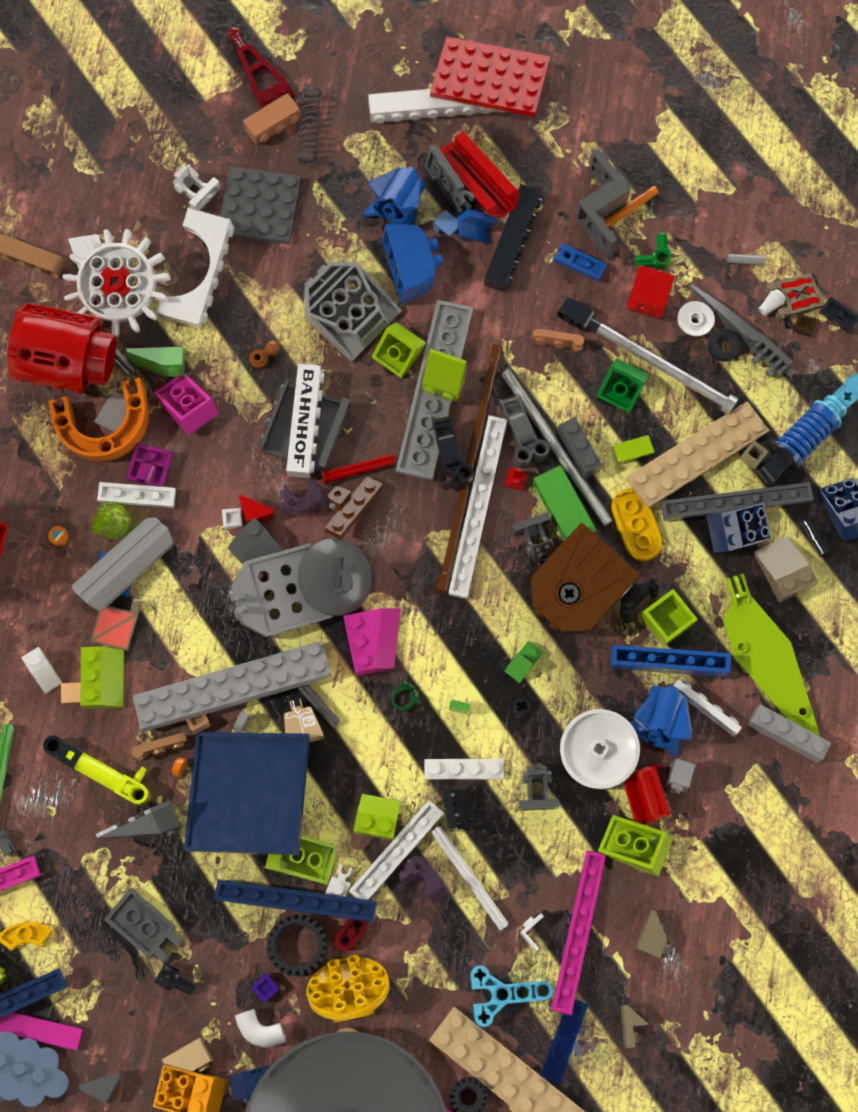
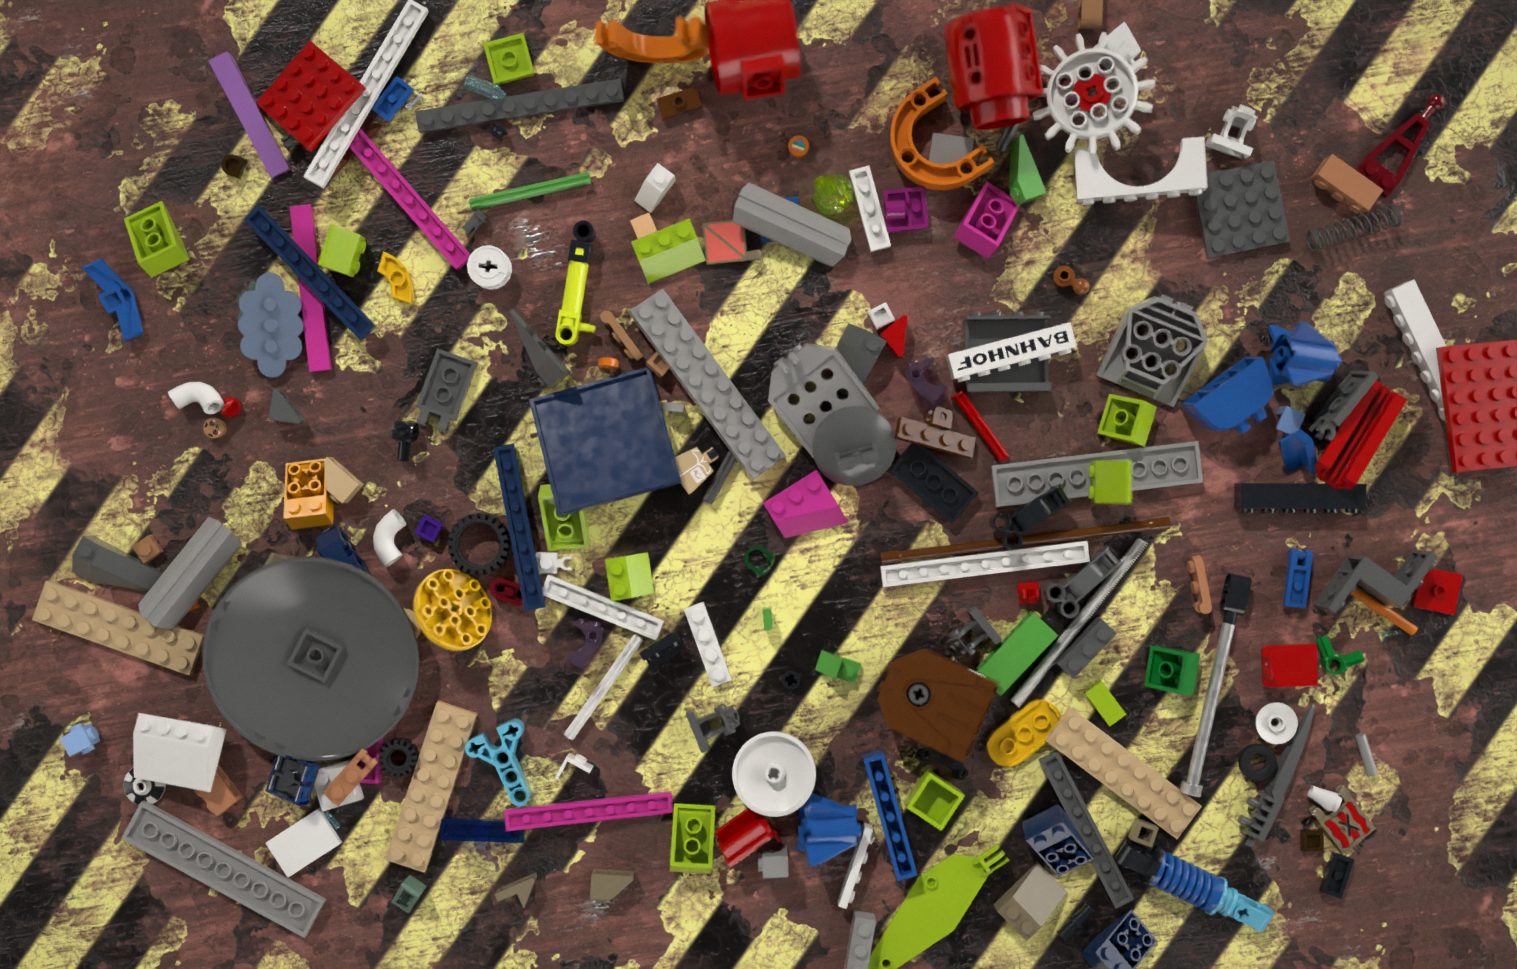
camera: 70 degrees right, 15 degrees up
none -> white piece [467,245,512,290]
none -> black plate [888,443,979,524]
none -> red plate [1411,568,1463,615]

